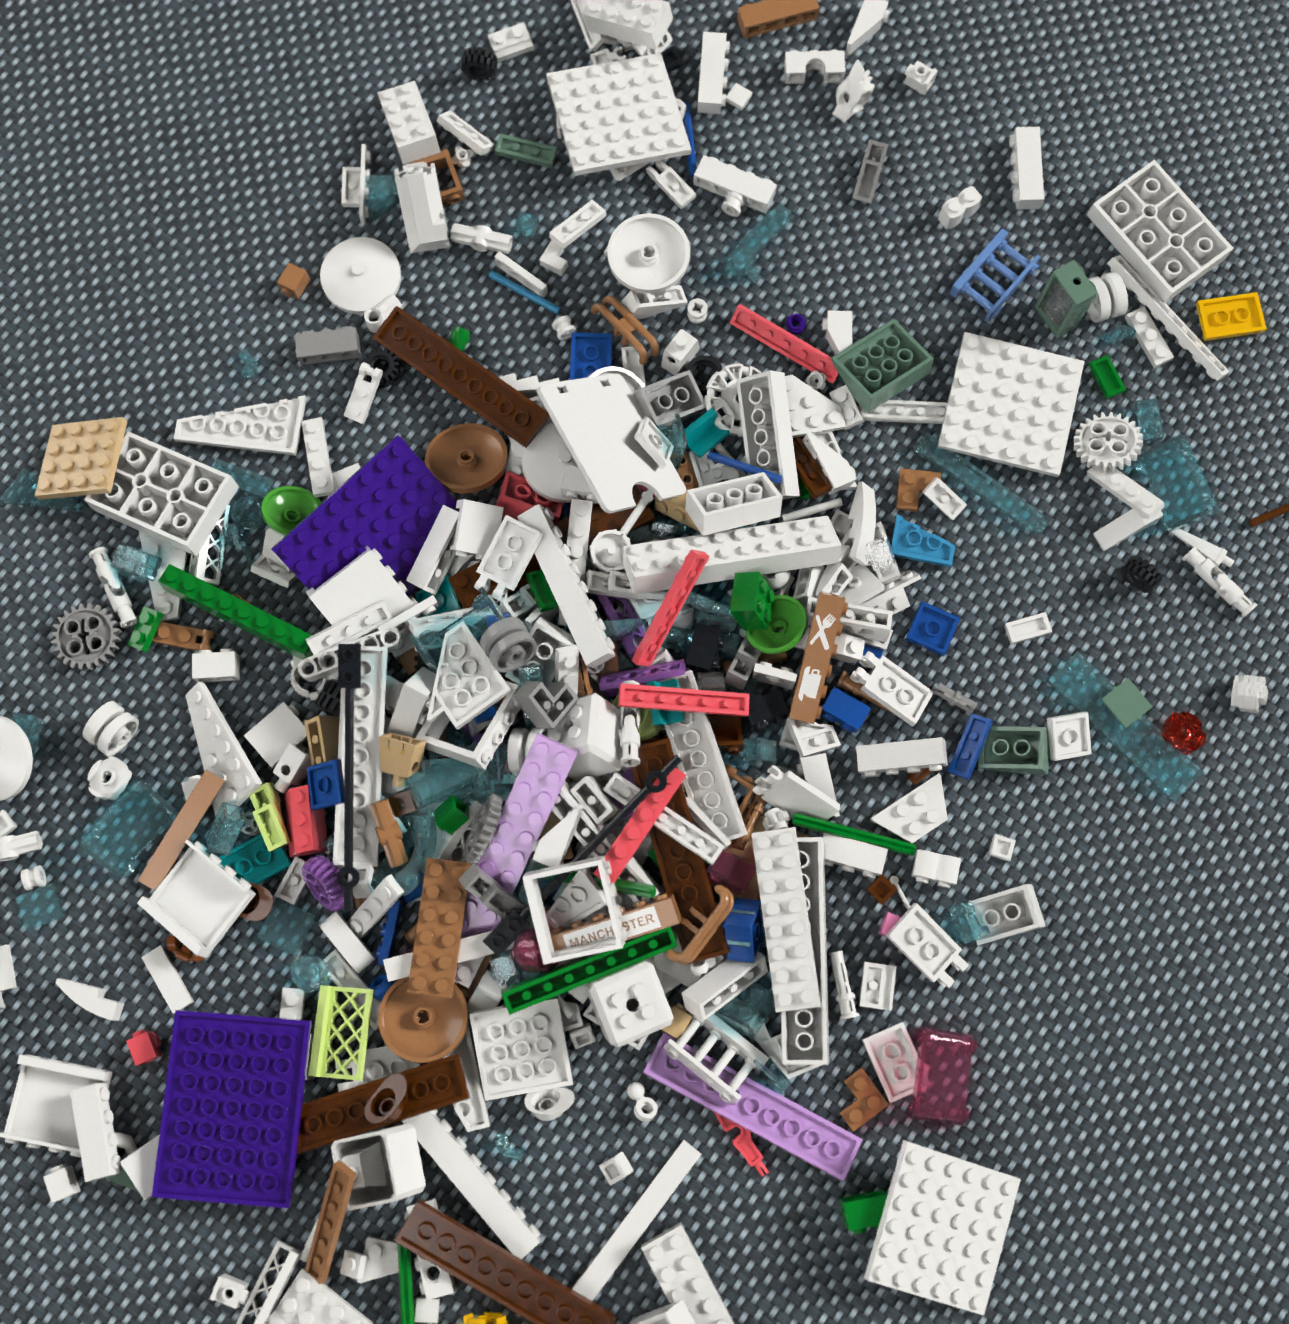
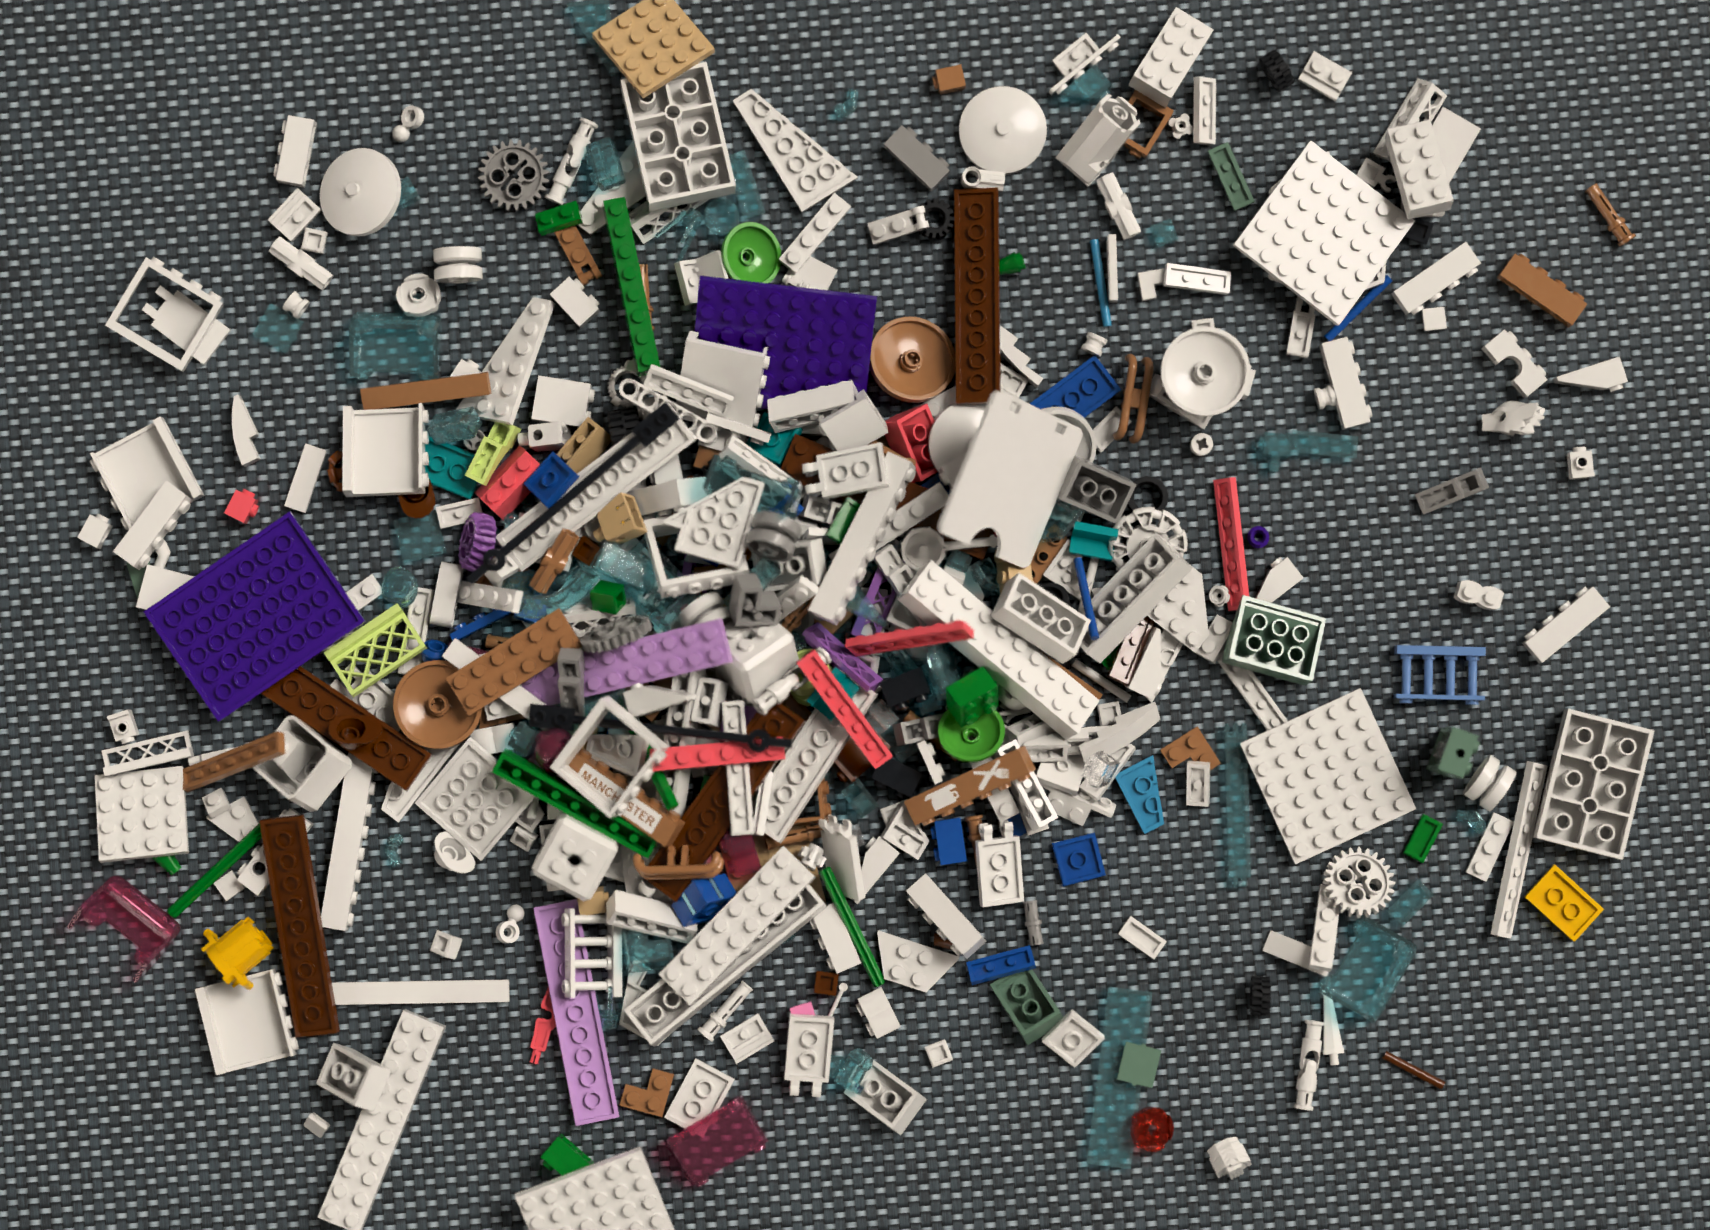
camera: 50 degrees right, 10 degrees up
white plate [634,417,674,468] -> none
white torso [661,329,700,375] -> none

